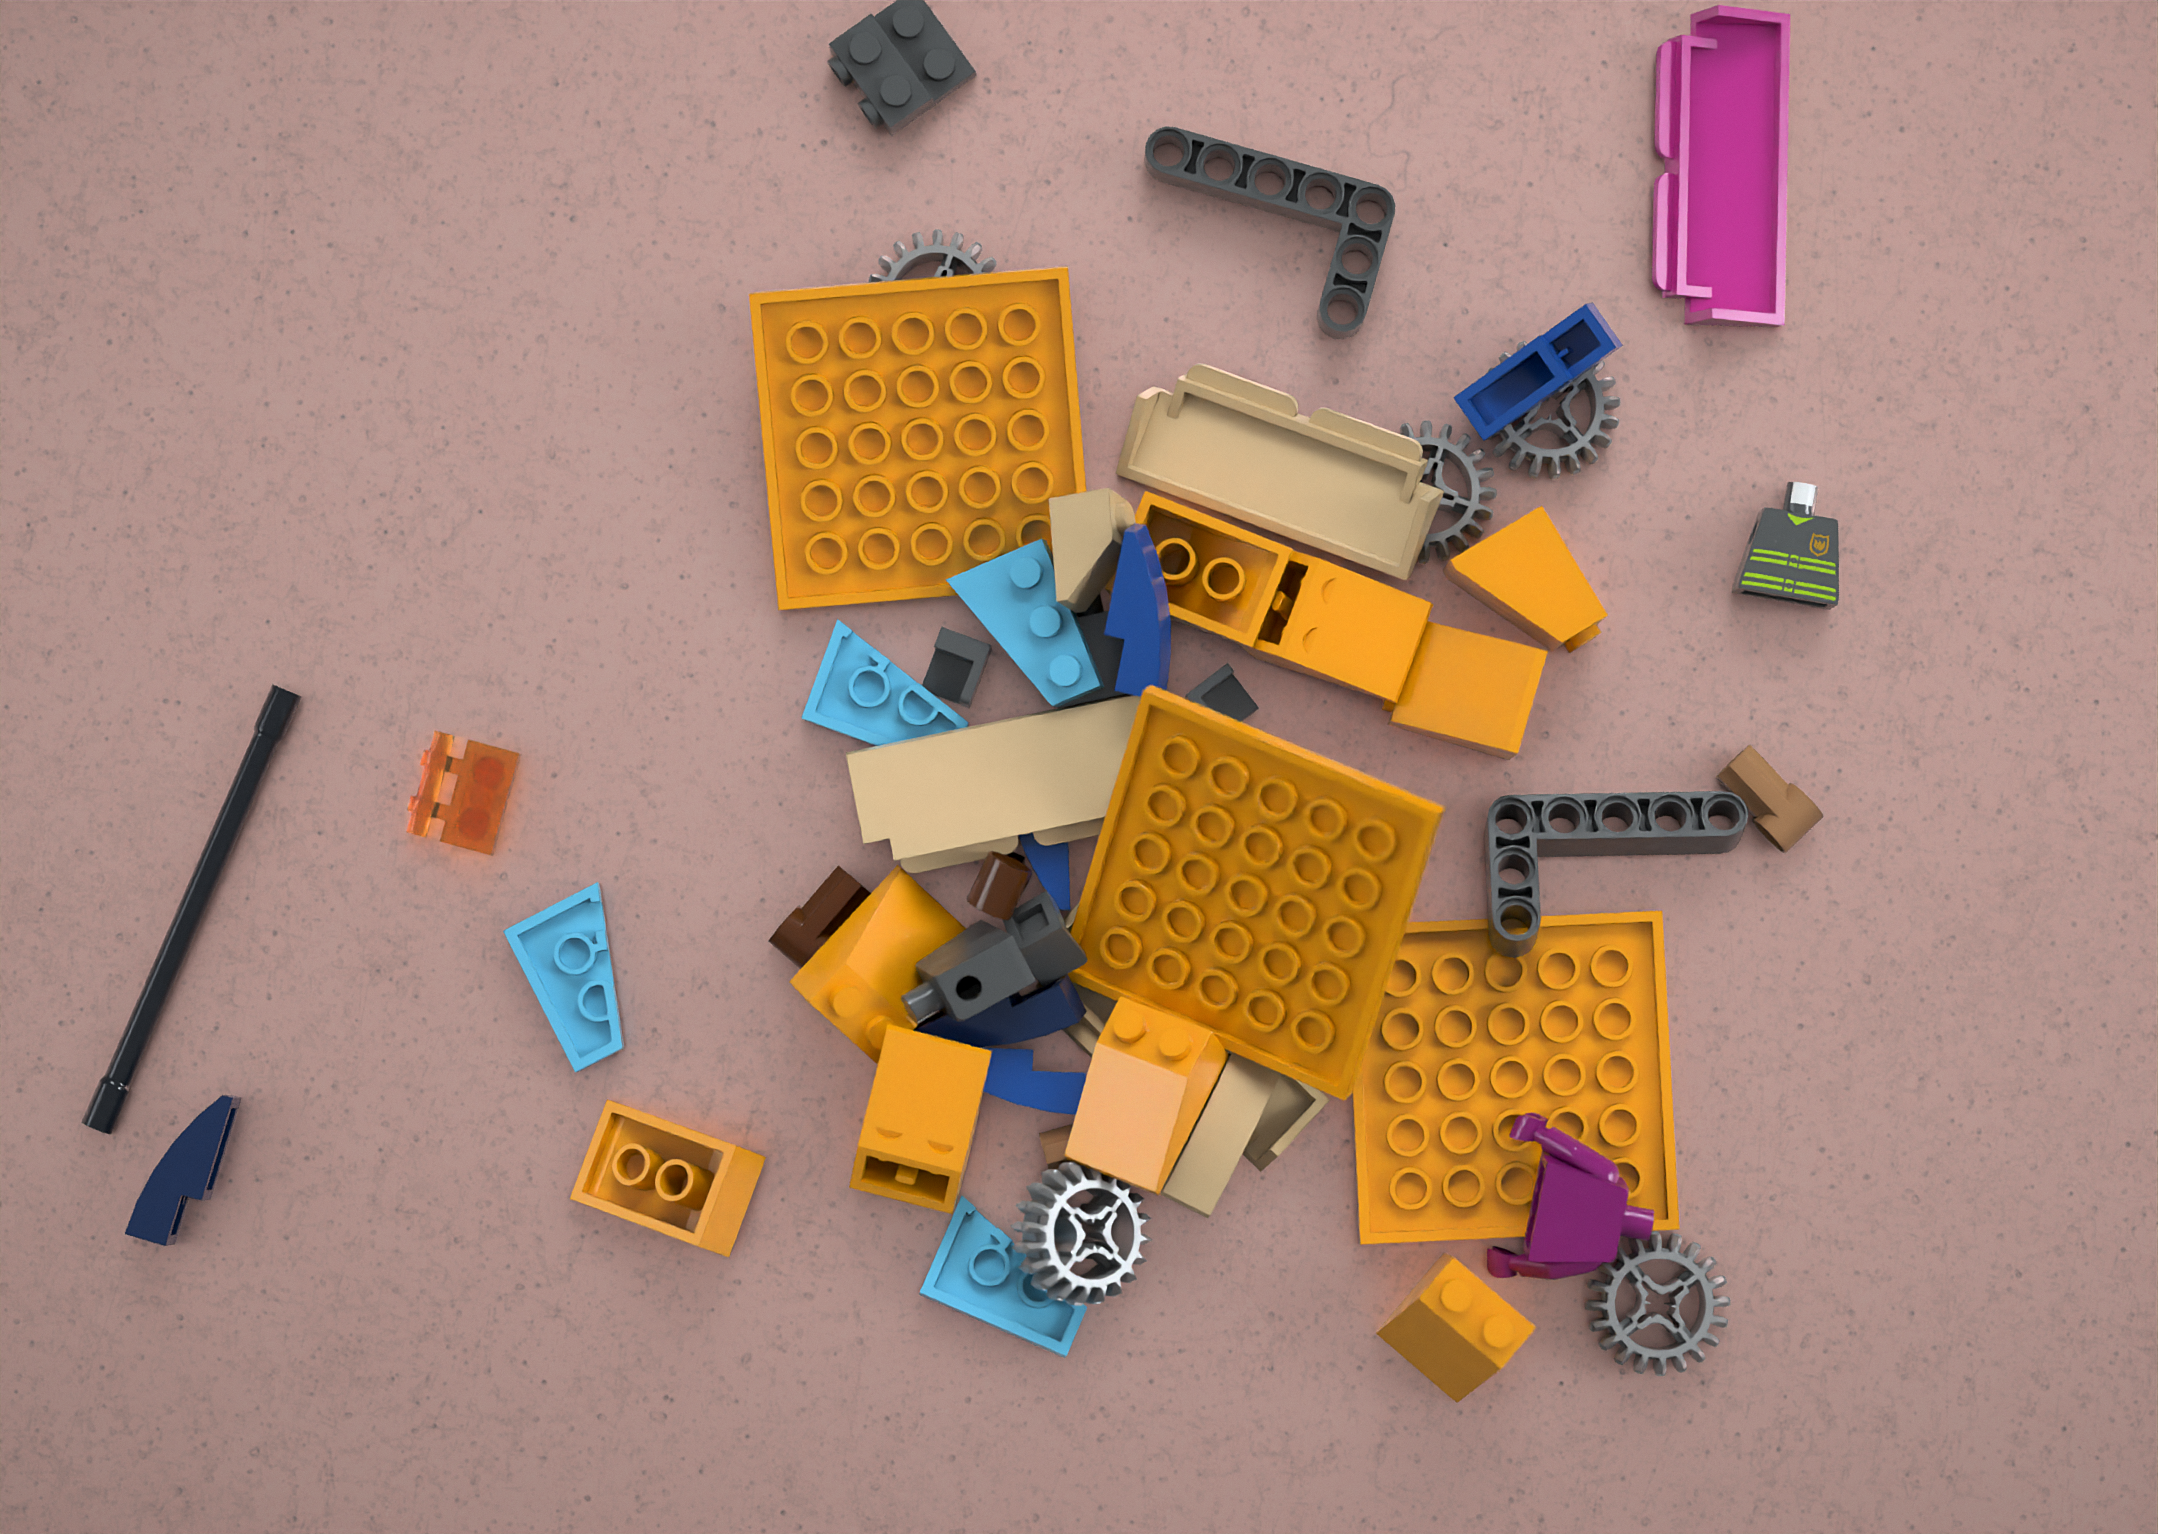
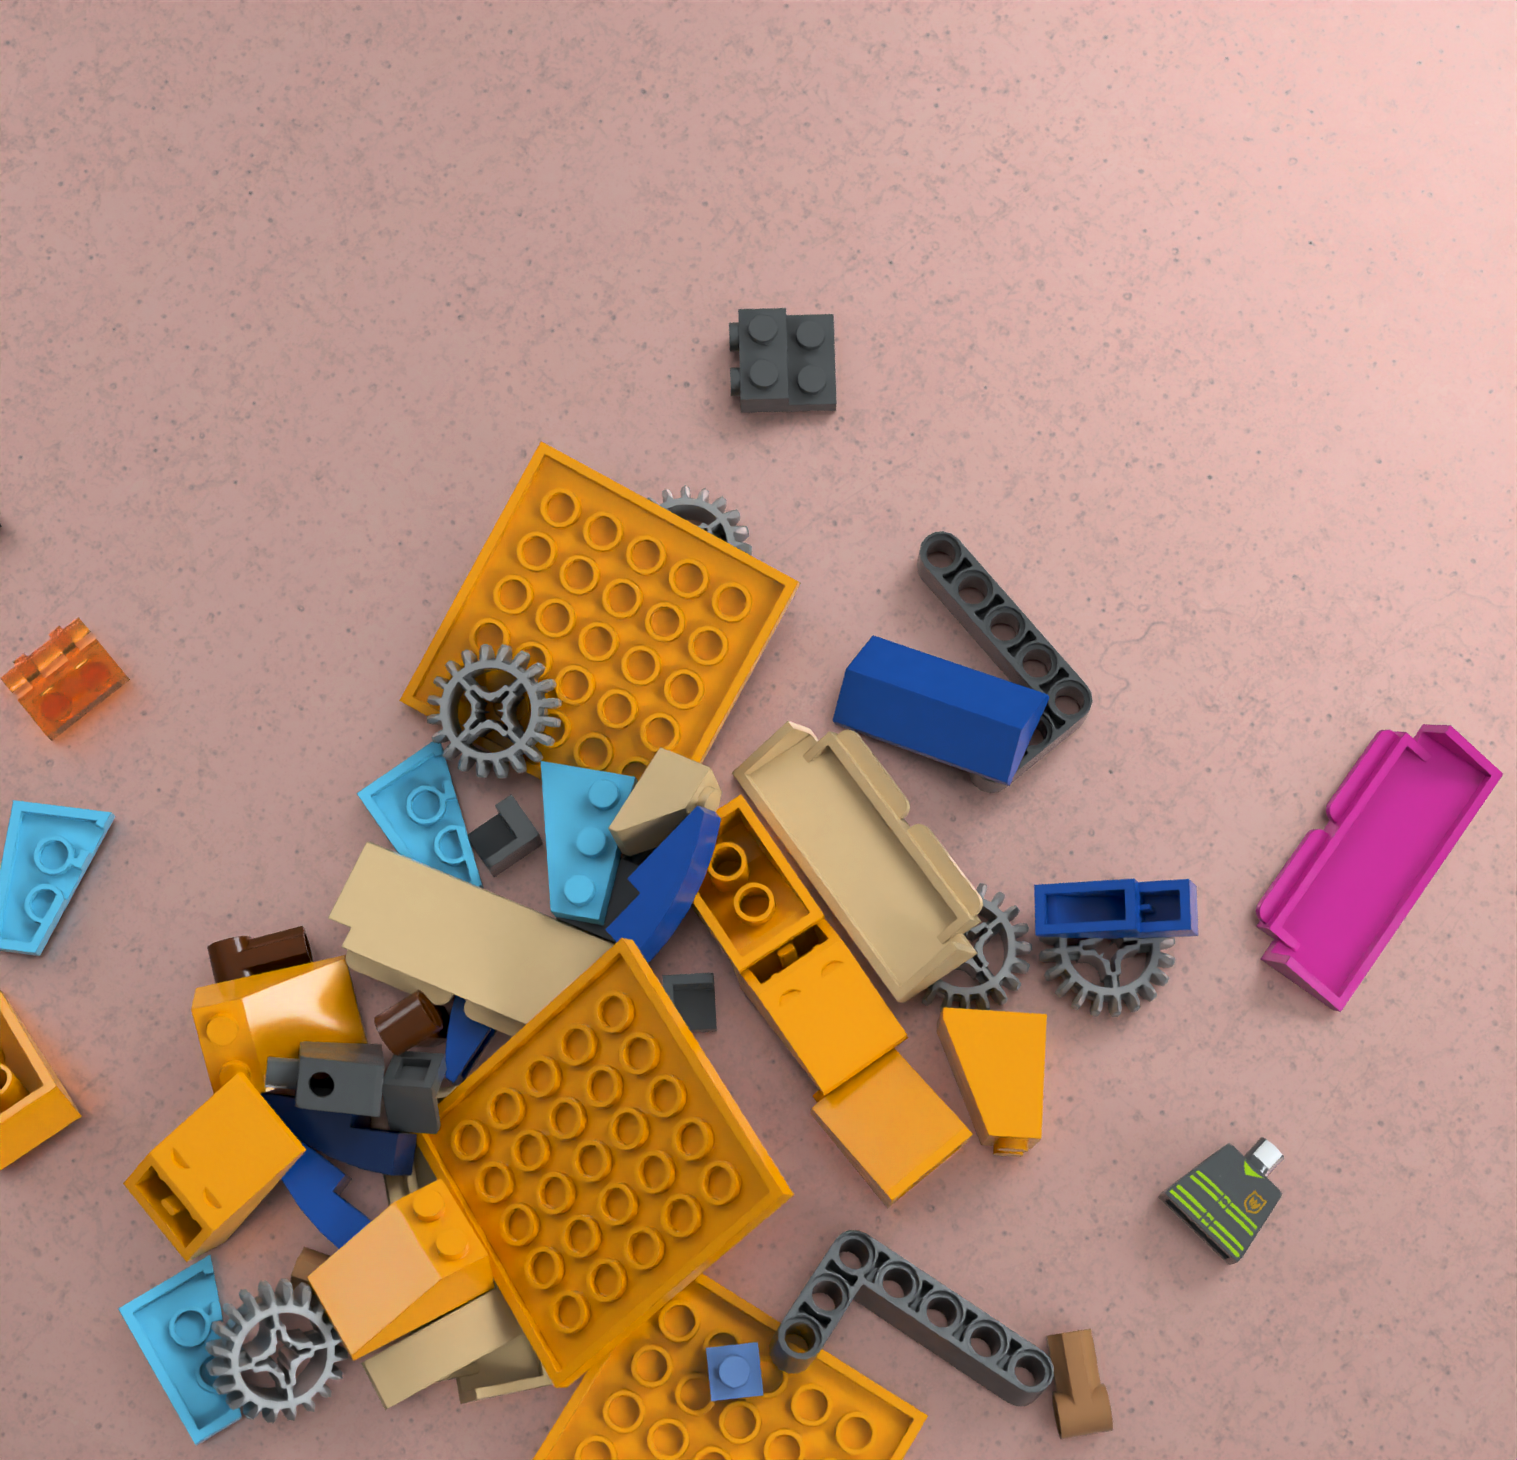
camera: 35 degrees right, 10 degrees down
none -> light grey gear [427,644,562,778]
none -> medium blue plate [706,1342,764,1401]
none -> blue slope [832,635,1049,786]

